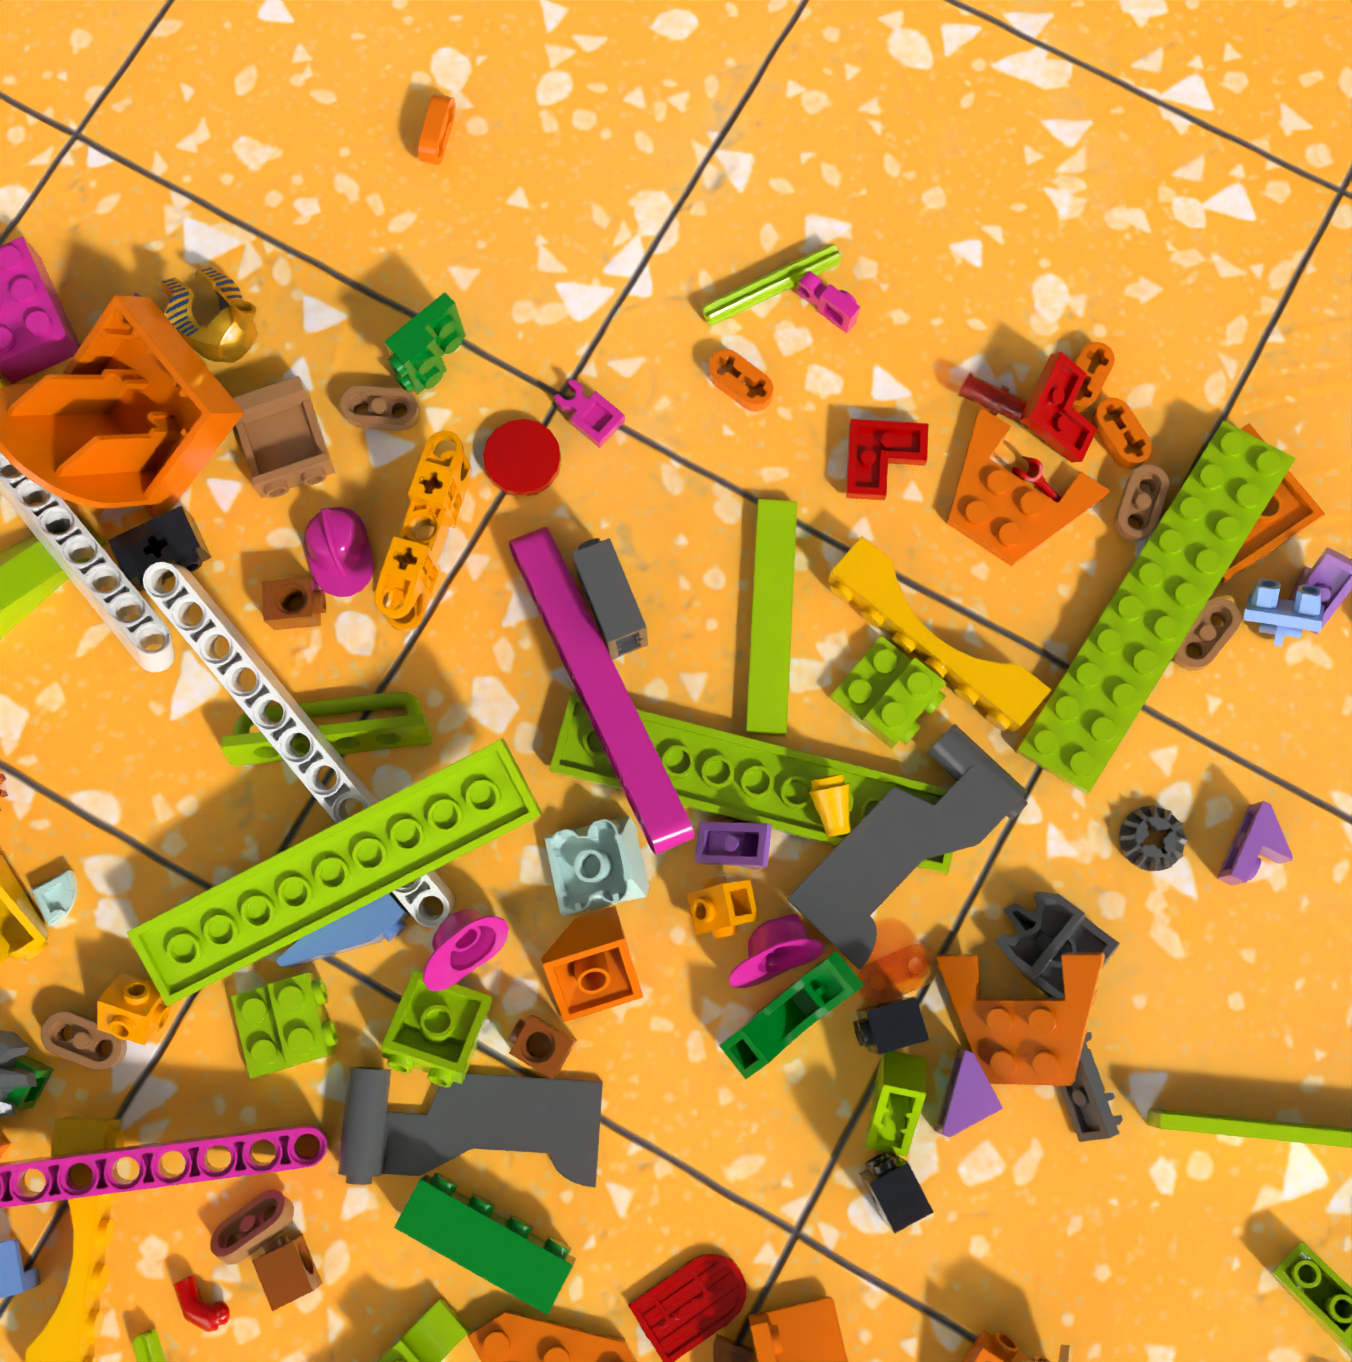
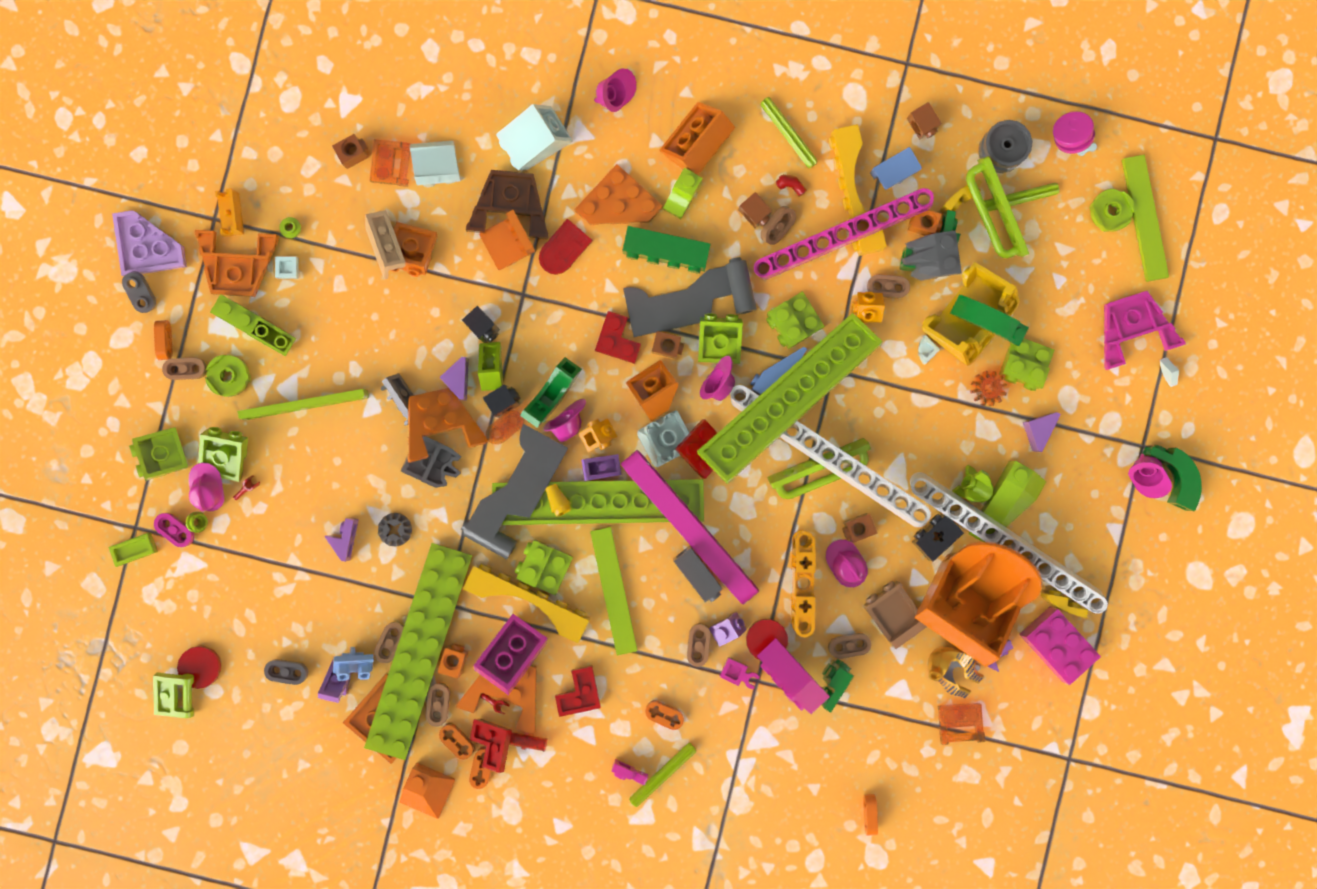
camera: 165 degrees right, 10 degrees up
none -> orange slope [399,763,455,819]
none -> orange brick [438,643,469,679]
none -> dark pink brick [473,614,547,695]
none -> red plate [595,311,641,364]
none -> red plate [675,419,717,479]
none -> medium nougat plate [687,623,710,667]
none -> medium lavender bracket [709,612,747,647]
none -> dark pink brick [757,639,830,714]
none -> clear orange plate [938,703,985,745]
none -> lime brick [952,465,993,503]

